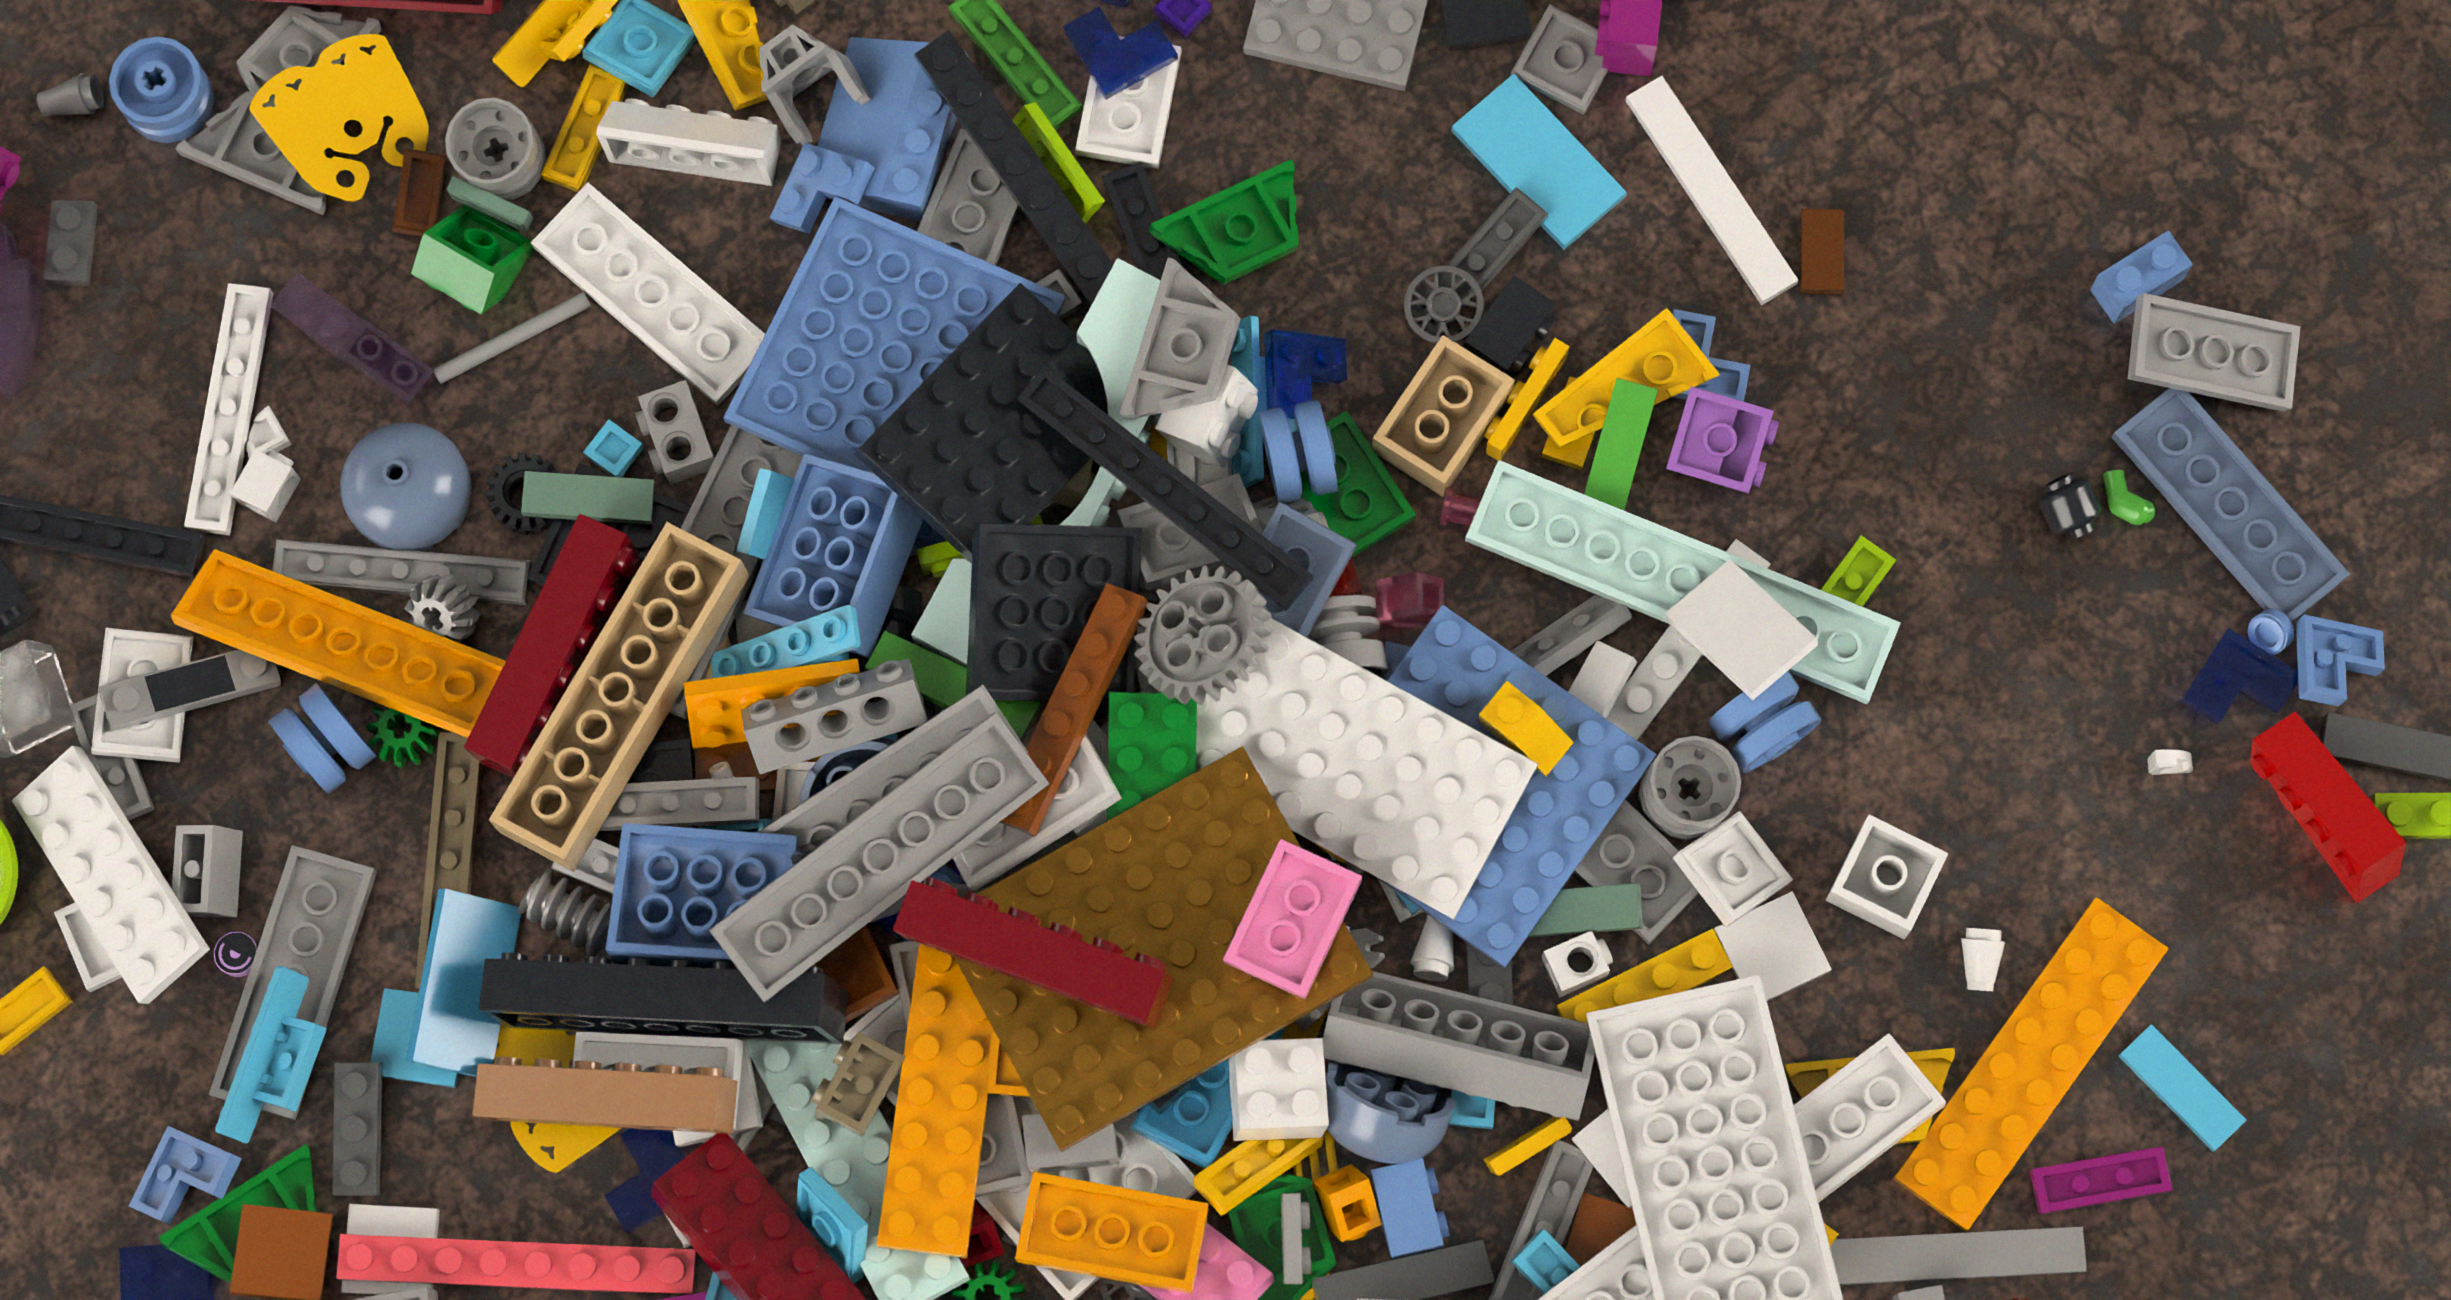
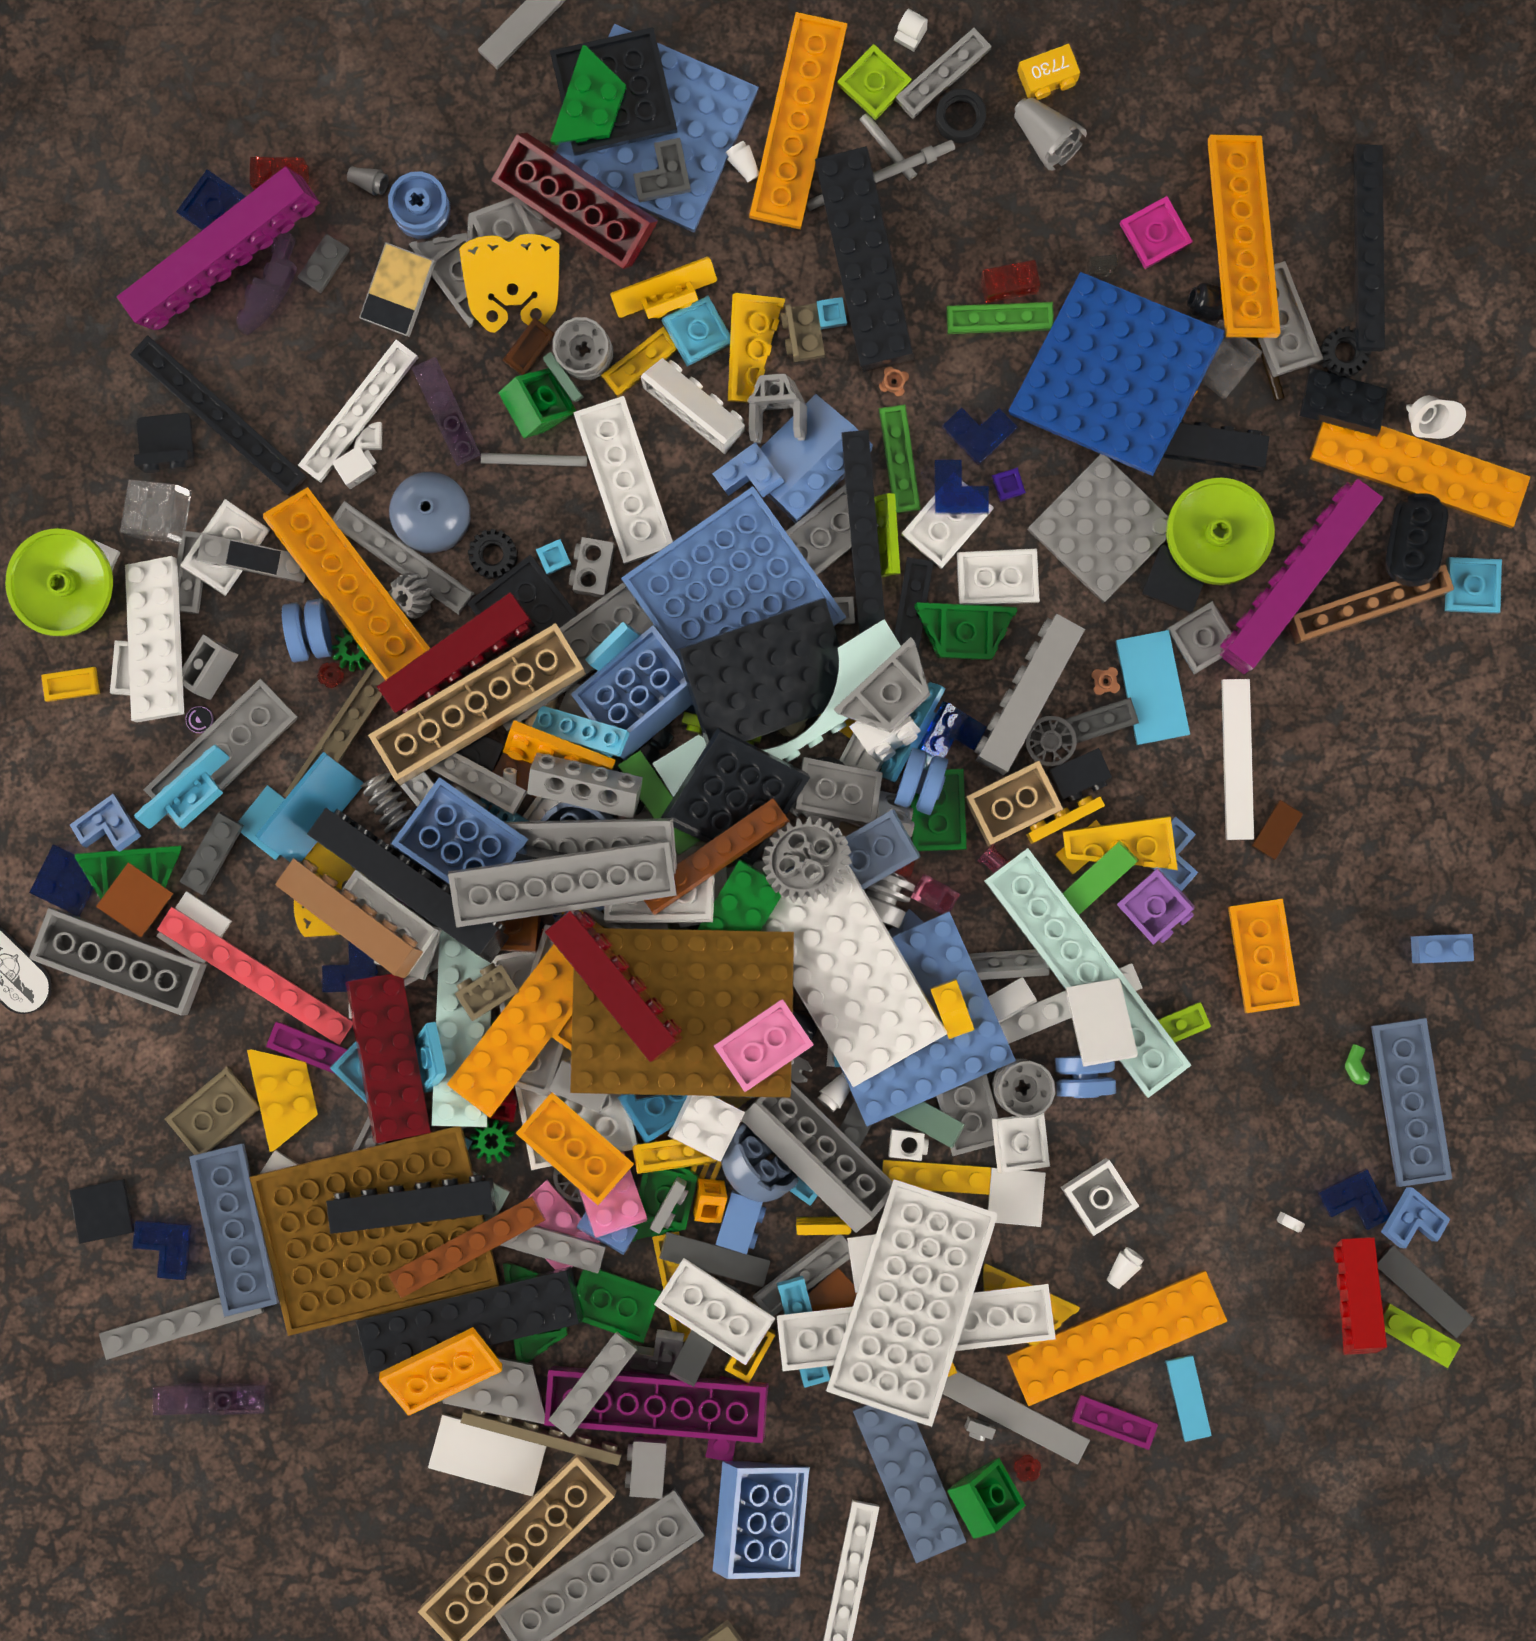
camera: 25 degrees right, 10 degrees up
sand green tile [521,471,655,525] -> none
black plate [1017,366,1314,611] -> none
black head [2038,472,2102,539] -> none
light grey plate [2127,293,2300,412] -> none
medium blue tile [2248,609,2294,655] -> none
none -> clear red plate [317,662,344,688]
none -> tile [359,242,436,337]
none -> white tile [956,549,1040,605]
none -> light grey brick [974,614,1085,775]
none -> nougat plate [1091,667,1120,695]
none -> light orange plate [1228,899,1300,1013]

